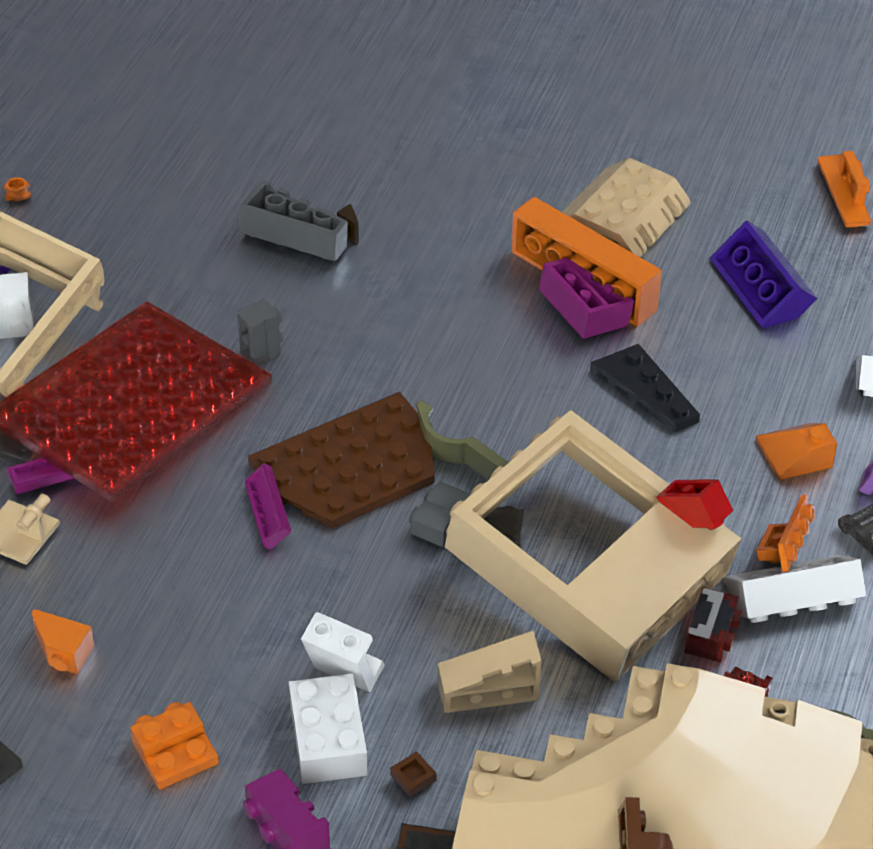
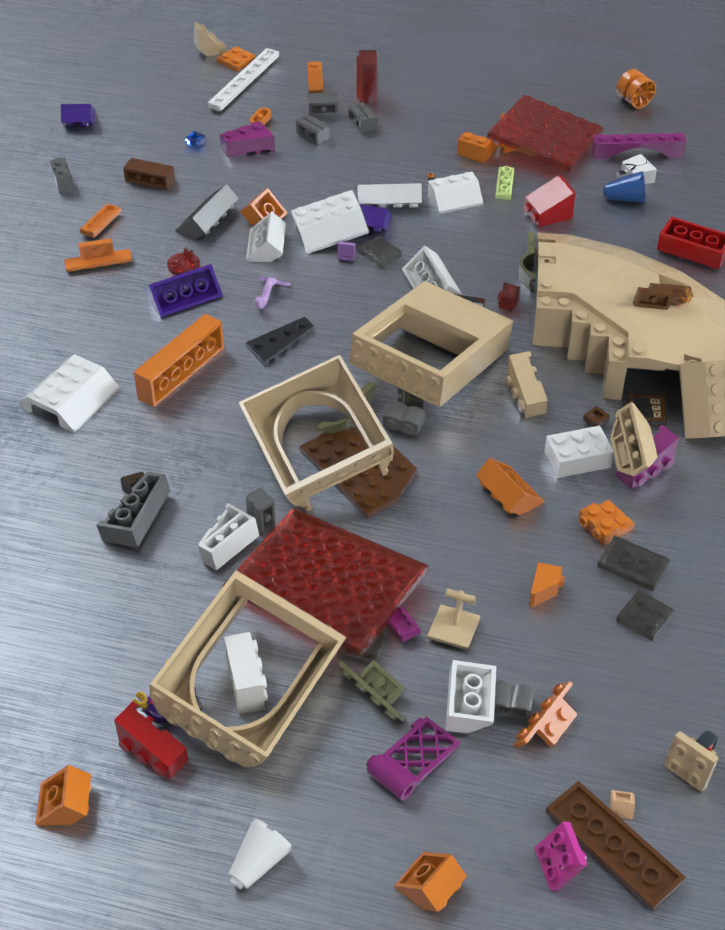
camera: 95 degrees left, 0 degrees up
orange plate [4,177,31,201] -> none
magenta plate [244,463,291,550] -> none
white panel [301,612,385,692] -> none
magenta wedge [539,258,635,339] -> none
tan slope [562,158,691,257] -> none
red slope [657,479,733,530] -> none
orange slope [756,423,838,480] -> none
orange bracket [756,495,815,572] -> none
none -> white slope [19,354,120,433]
none -> clear red plate [167,247,201,275]
none -> white wedge [198,503,259,570]
none -> tan panel [239,355,393,511]
none -> lavender piece [255,277,291,309]
none -> orange slope [476,458,544,515]
none -> clear smoke plate [597,535,670,591]
none -> tan wedge [610,402,658,476]

